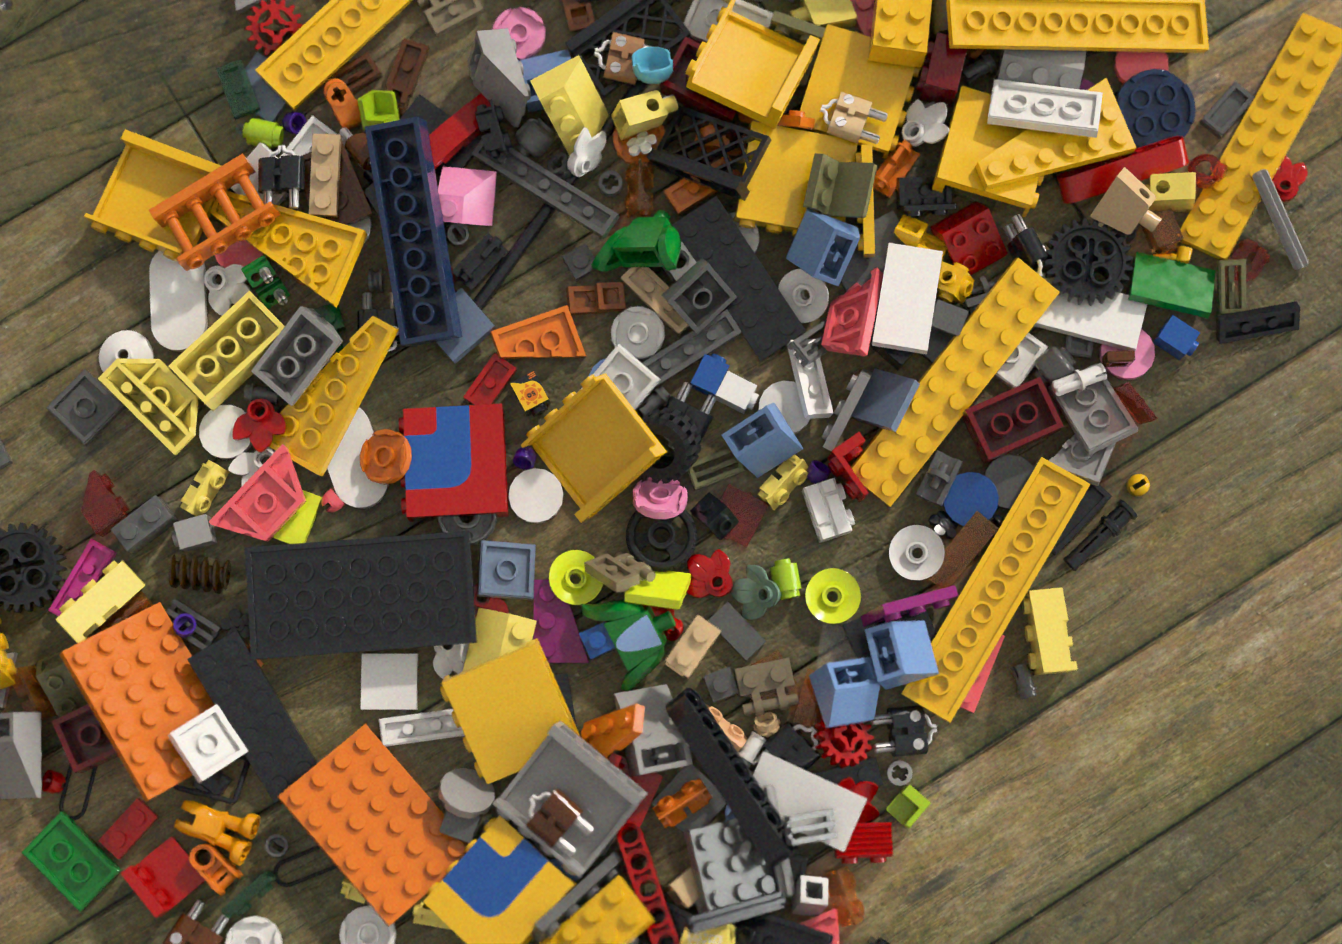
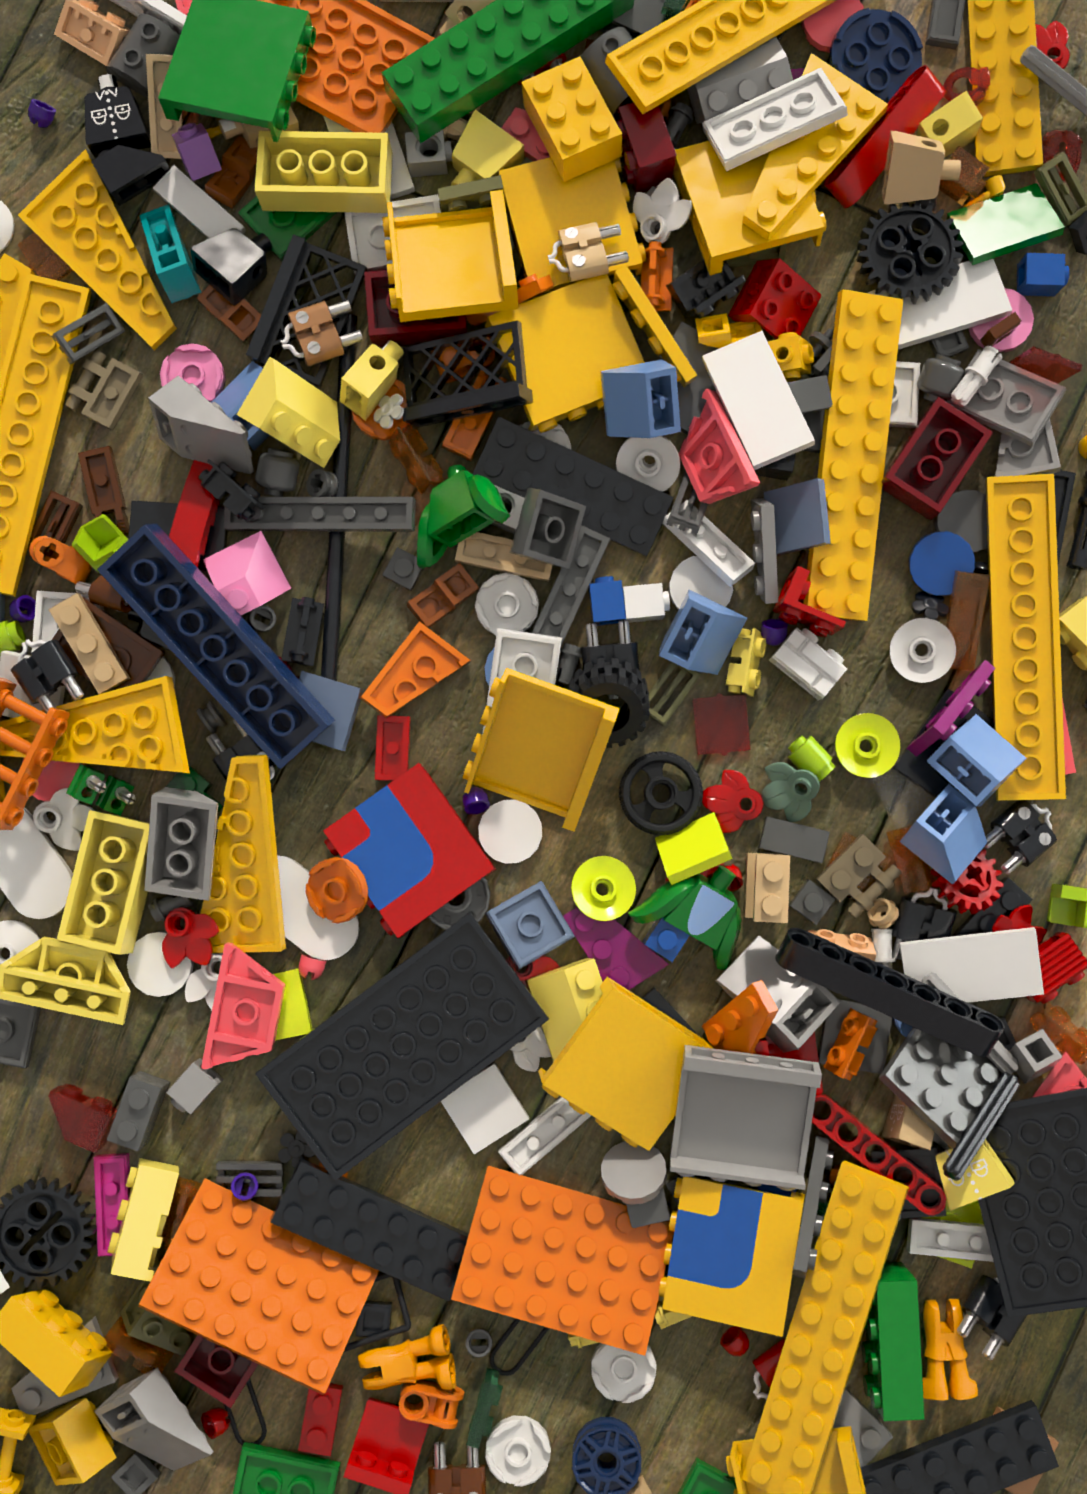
camera: 30 degrees left, 5 degrees up
dark brown piece [168,554,231,594] -> none
white plate [168,704,248,783] -> none
light yellow hinge [180,460,230,516] -> none
brick [510,371,551,417] -> none
reddish brown piece [526,788,594,857] -> none
white plate [567,127,606,177] -> none
dark tan plate [584,551,656,593] -> none
dark grey bush [599,171,623,197] -> none
medium azure hair [632,47,673,84] -> none
bright pink tile [633,477,687,519] -> none
black bracket [690,492,739,540] -> none
tile [783,809,837,845] -> none
olive bracket [803,153,877,218] -> none
light grey bush [887,760,913,786] -> none
dark grey hips [916,450,963,507] -> none
black piece [1004,214,1048,277] -> none

